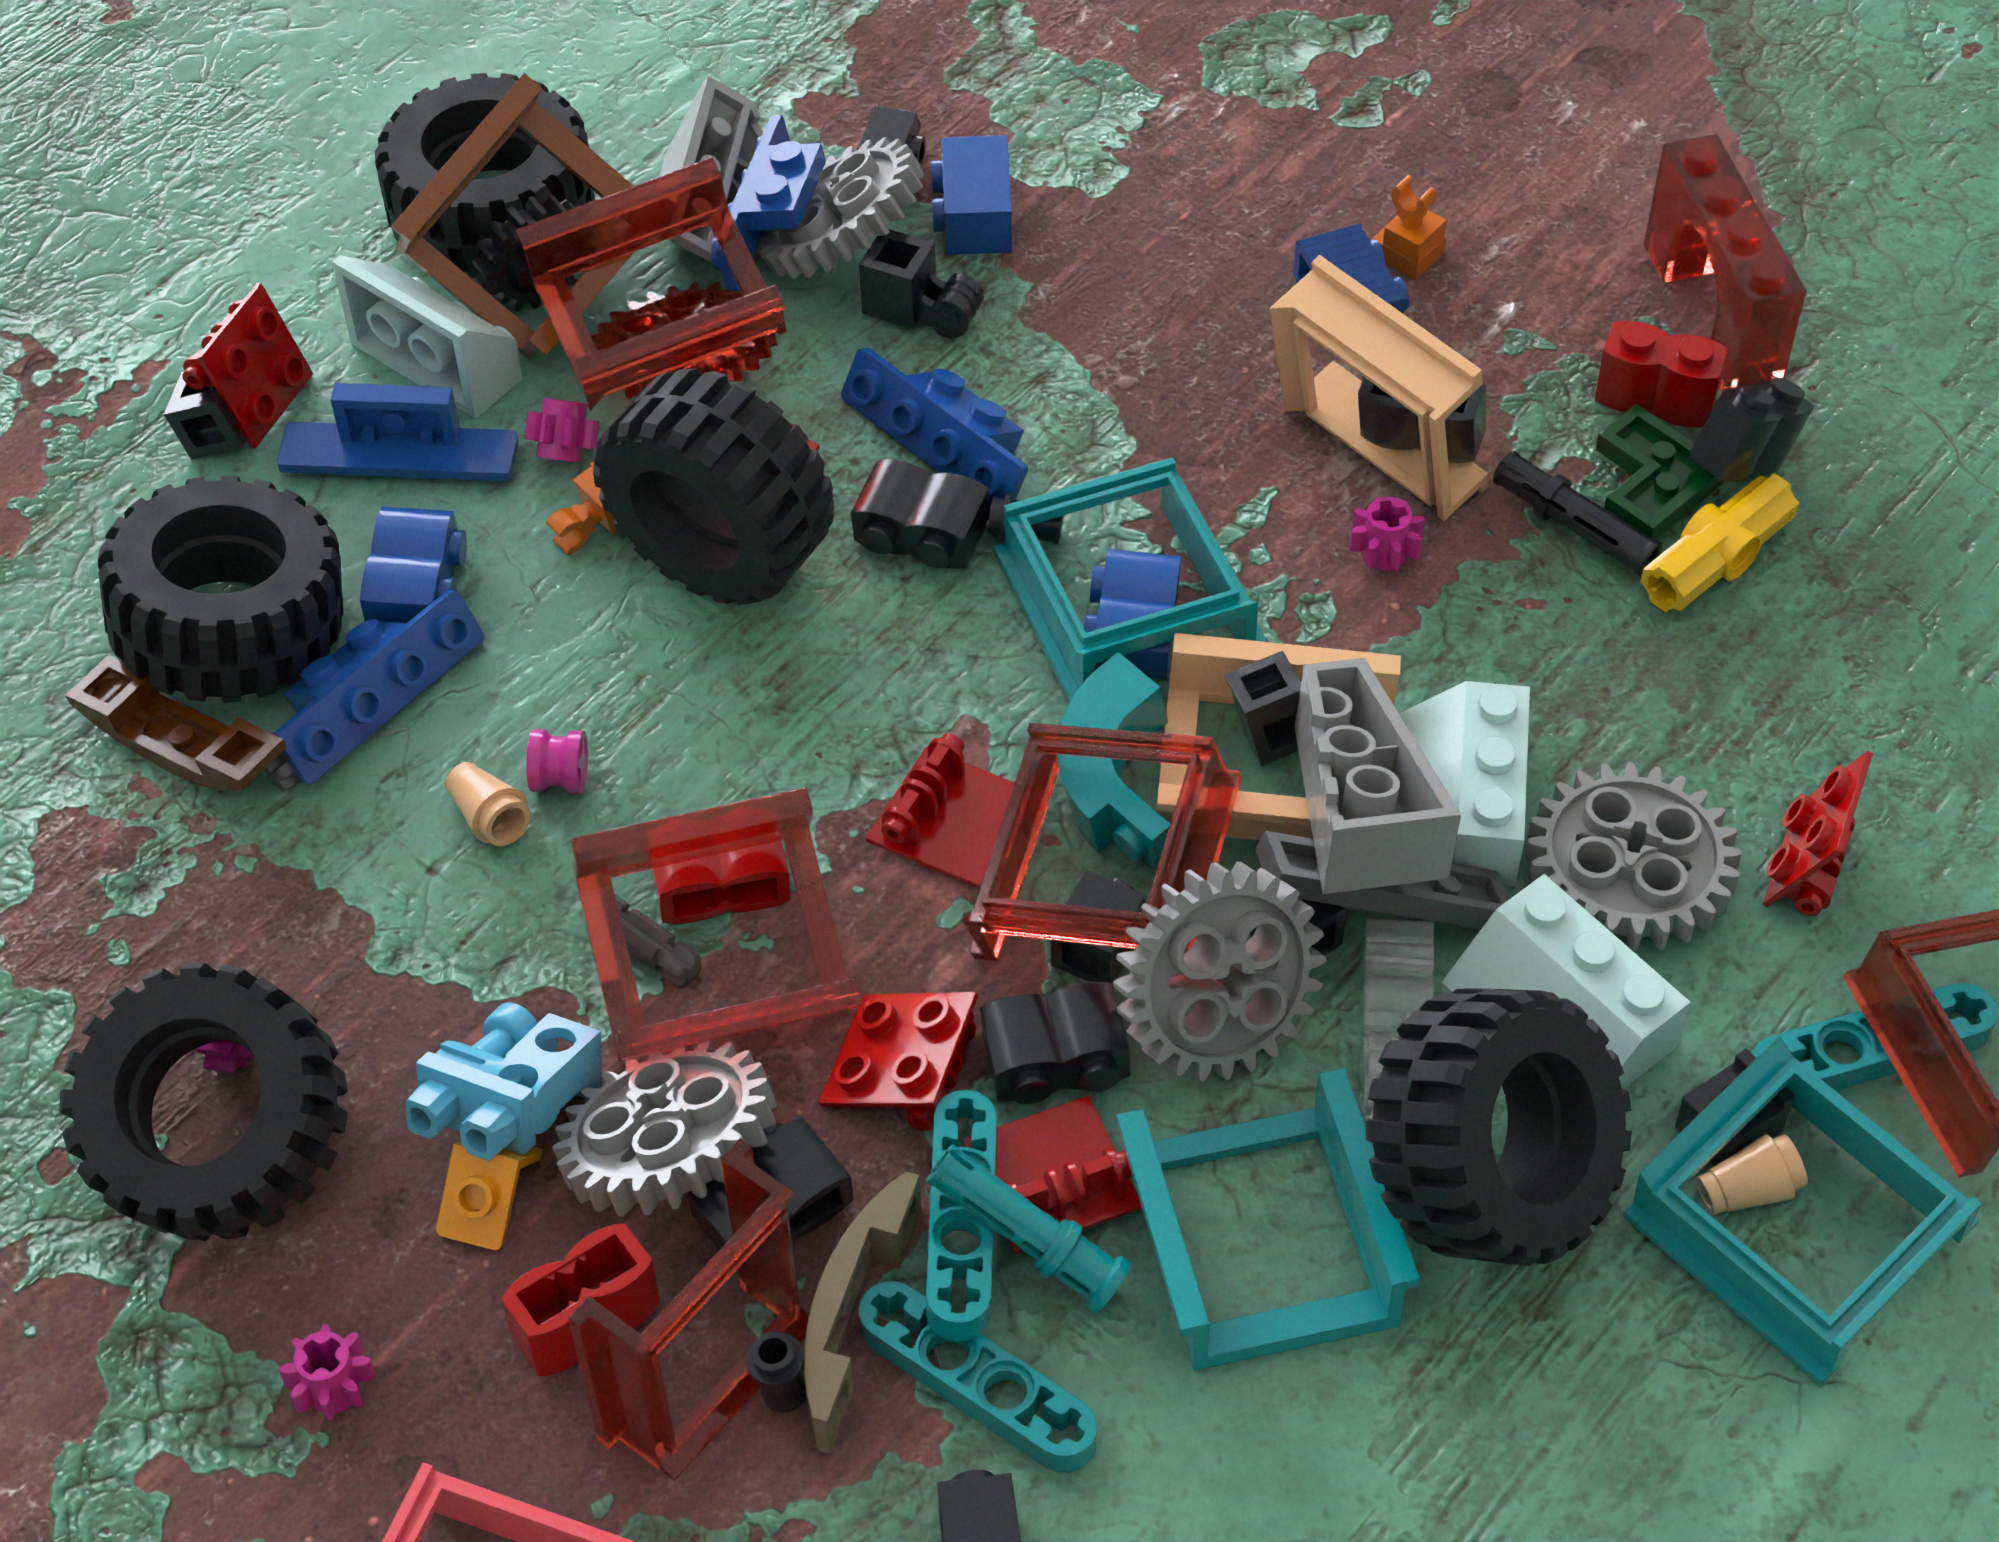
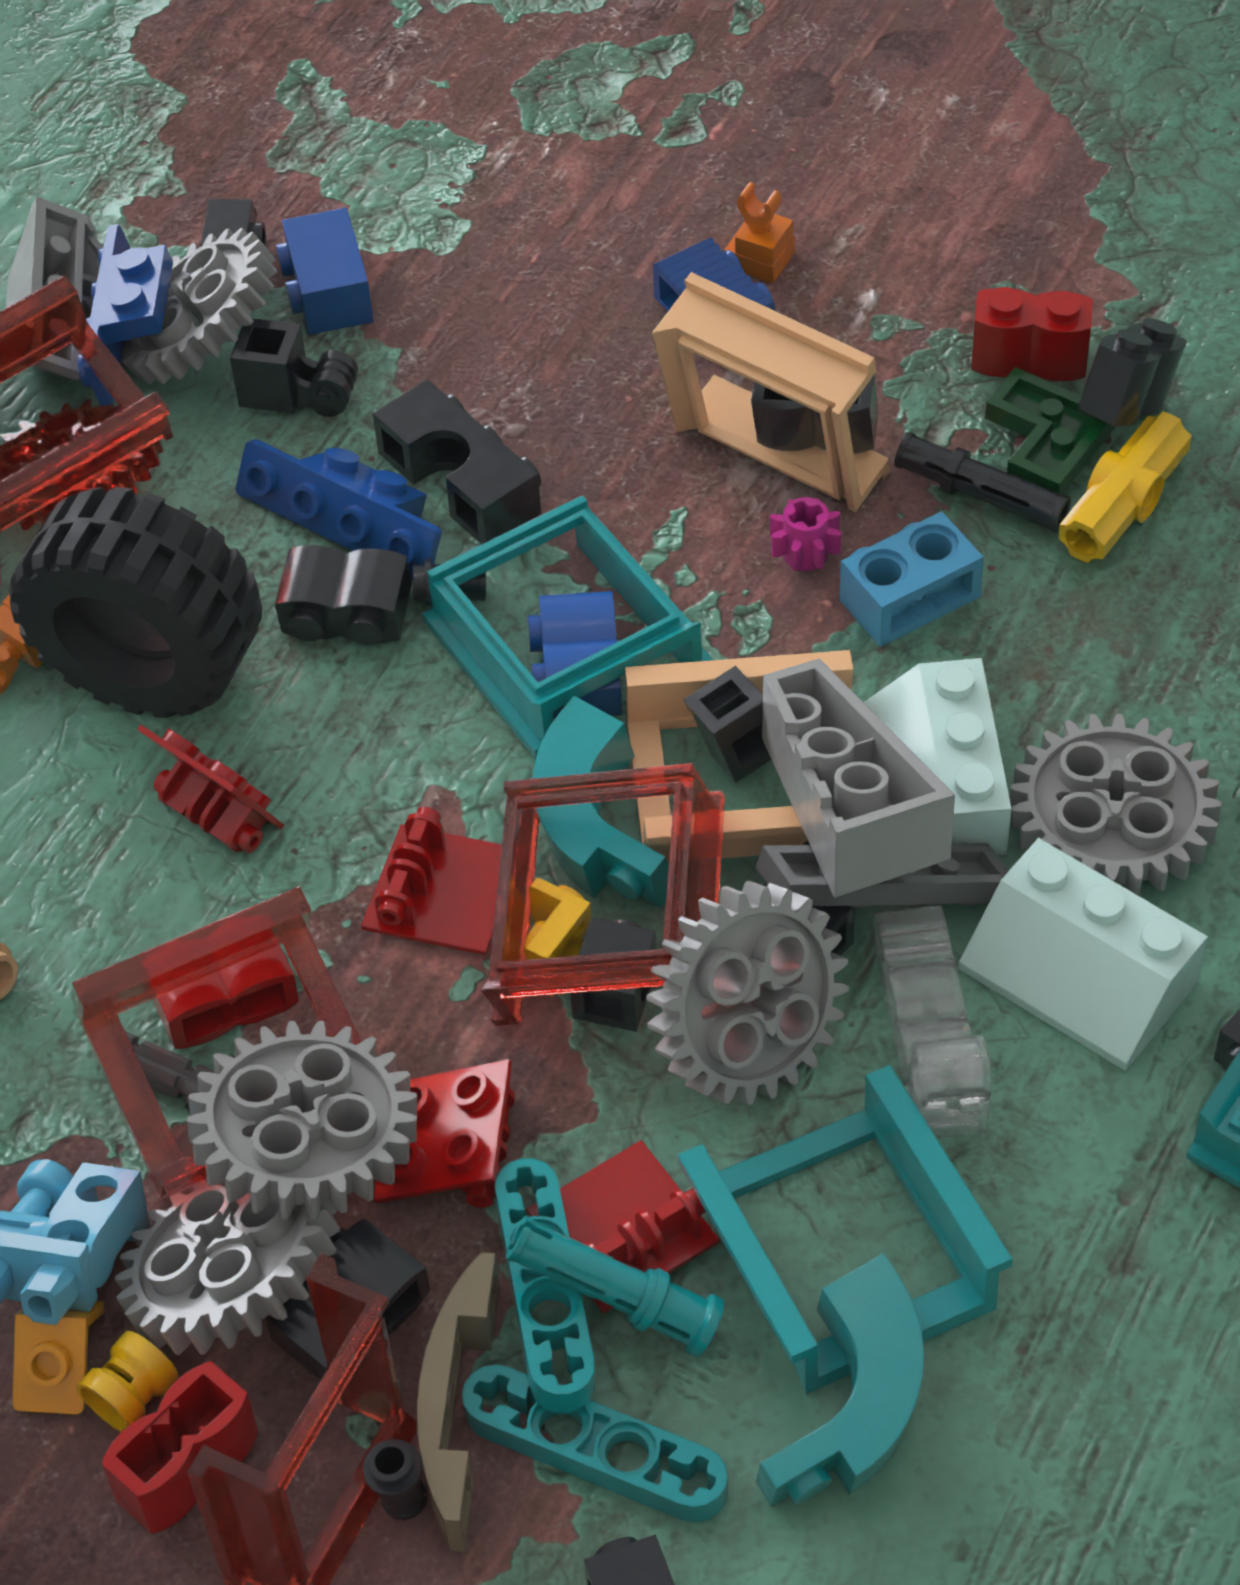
camera: 10 degrees left, 0 degrees up
dark pink wheel [526,729,588,794] -> none
black brick [980,982,1130,1104] -> none
black tyre [1366,988,1632,1266] -> none
clear red arch [1644,134,1807,391] -> none
none -> yellow wheel [76,1331,179,1432]
none -> red hinge [137,724,284,853]
none -> light grey gear [187,1021,417,1220]
none -> black arch [373,379,541,544]
none -> yellow bracket [524,878,592,997]
none -> teal arch [756,1253,924,1507]
none -> dark azure brick [840,511,984,647]

